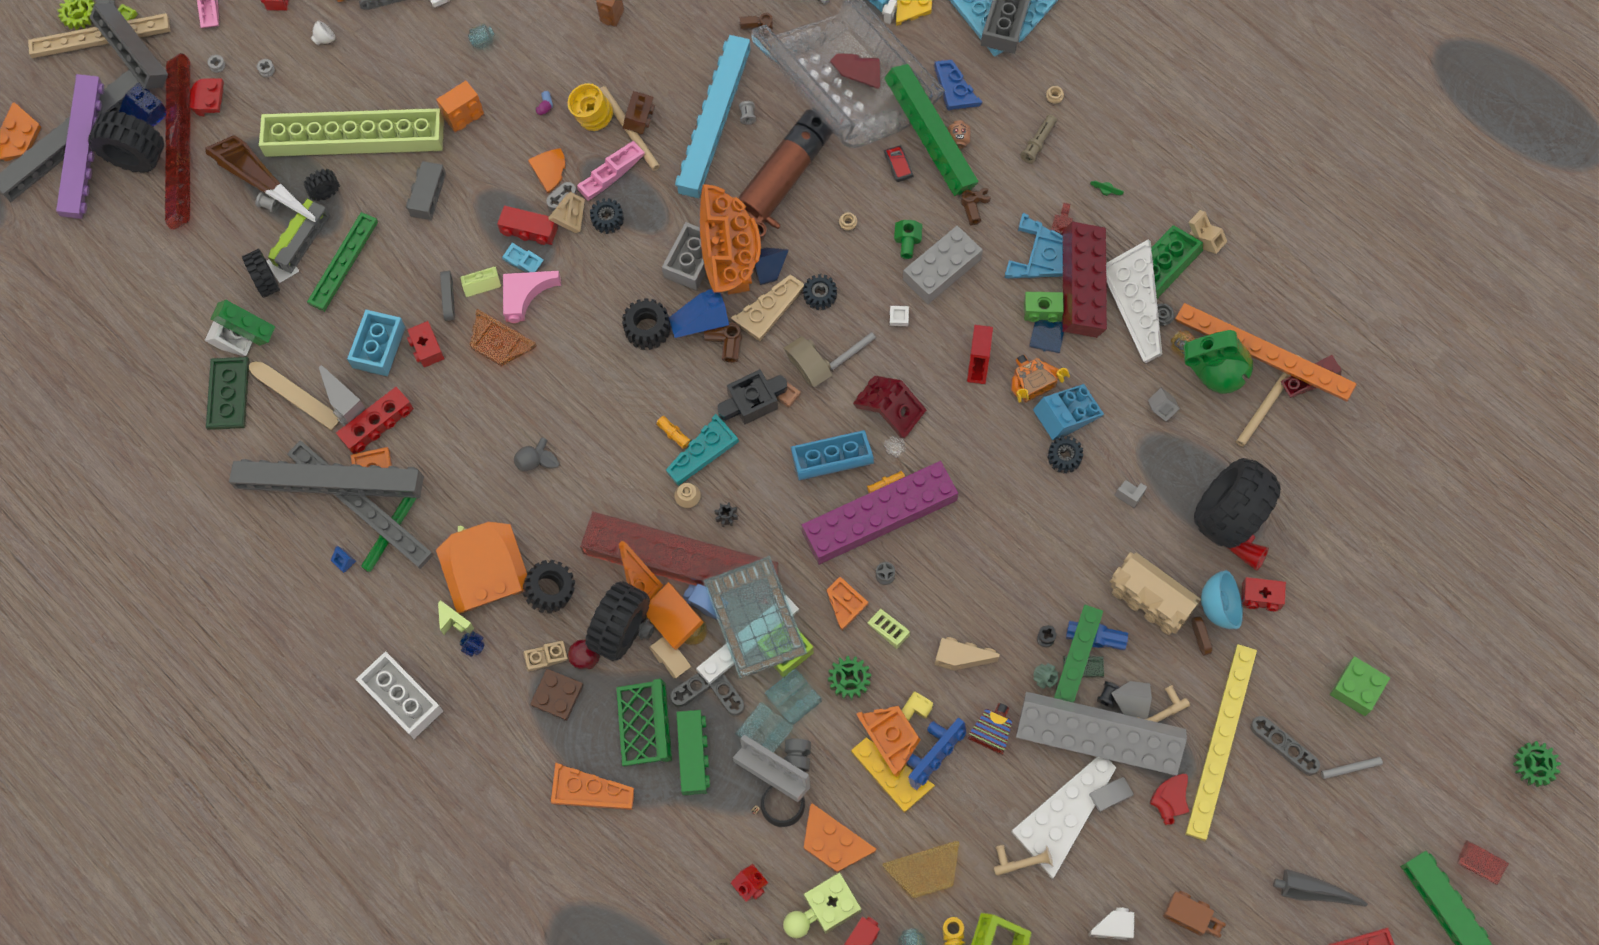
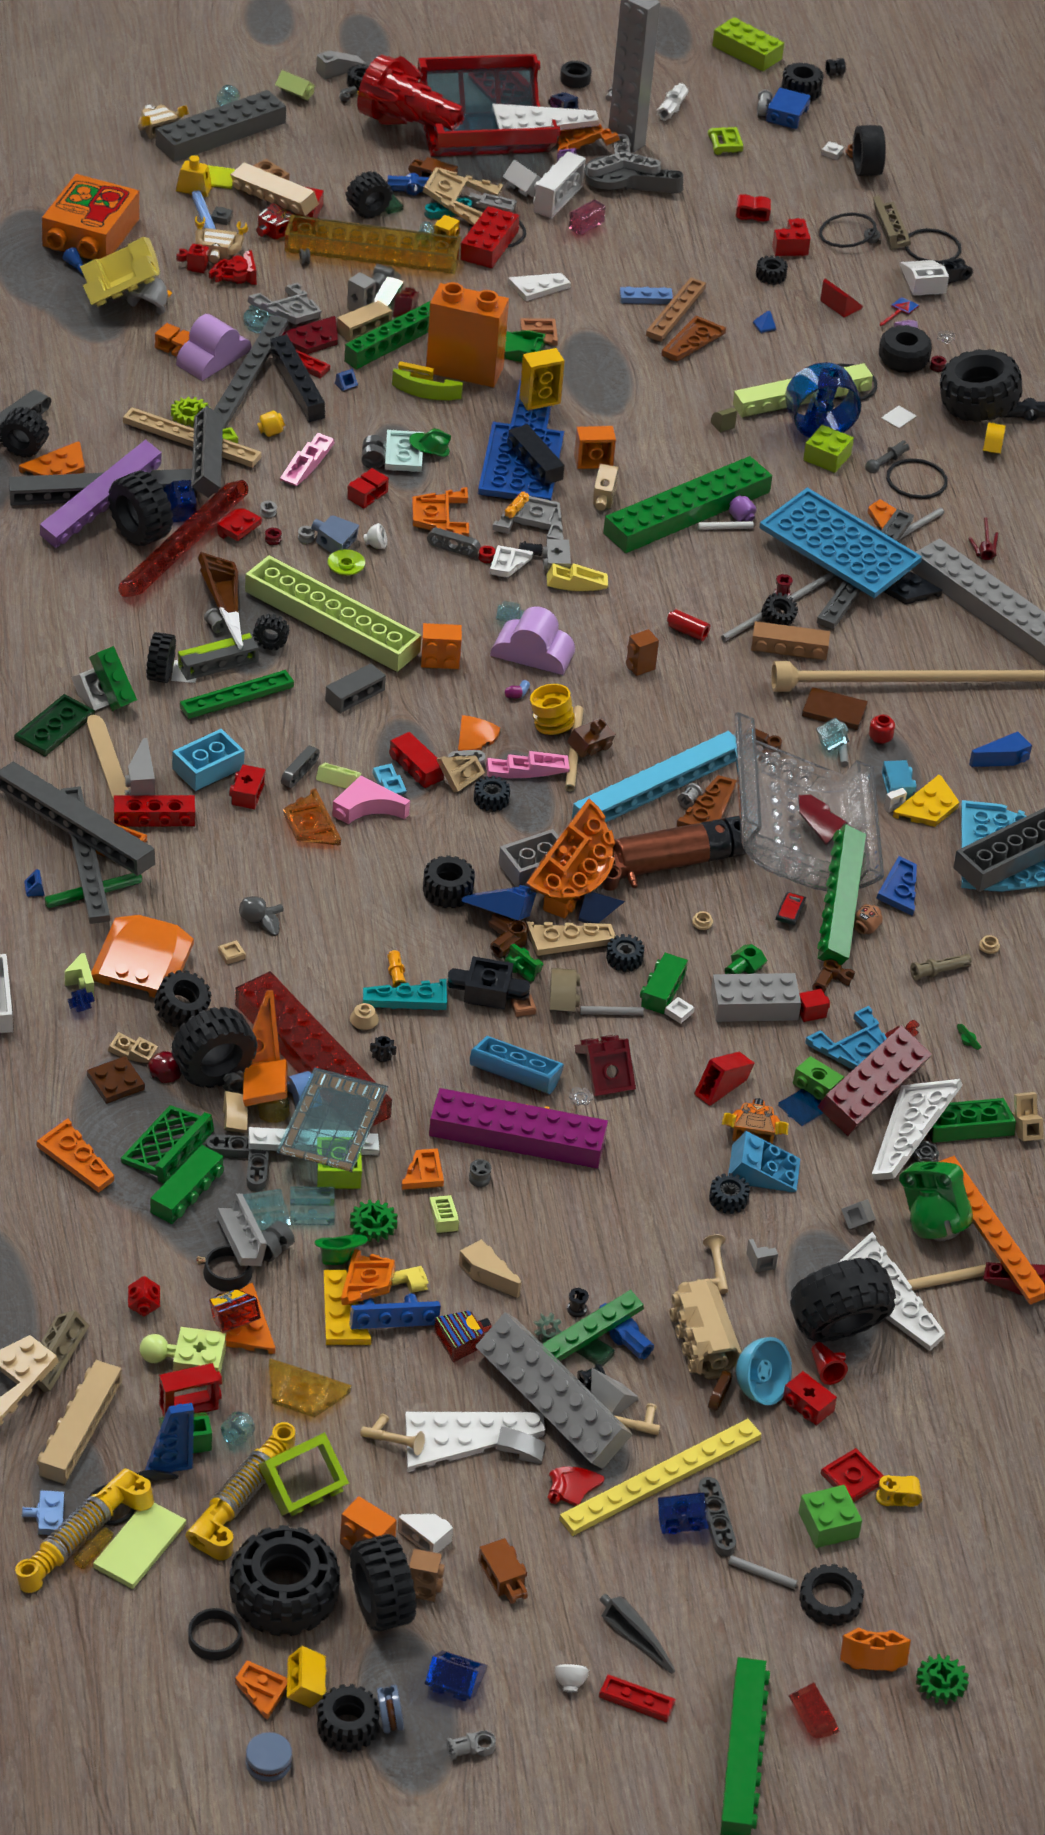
camera: 30 degrees right, 25 degrees down
none -> clear red torso [209,1289,261,1333]
none -> tan tile [218,940,246,965]
none -> dark red bush [265,527,282,545]
none -> sand blue torso [311,515,359,553]
none -> green piece [314,1234,368,1265]
none -> lime dish [328,549,365,575]
none -> lavender brick [490,607,575,675]
none -> green hips [504,944,544,982]
none -> green brick [640,952,688,1015]
none -> clear blue brick [658,1492,709,1534]
none -> dark orange wing [676,775,737,827]
none -> tan piece [697,1234,728,1294]
none -> red brick [799,989,830,1022]
none -> black tyre [799,1564,864,1626]
none -> red tile [820,1448,884,1502]
none -> white wing [839,1232,945,1351]
none -> orange brick [840,1628,911,1672]
none -> yellow piece [876,1475,922,1507]

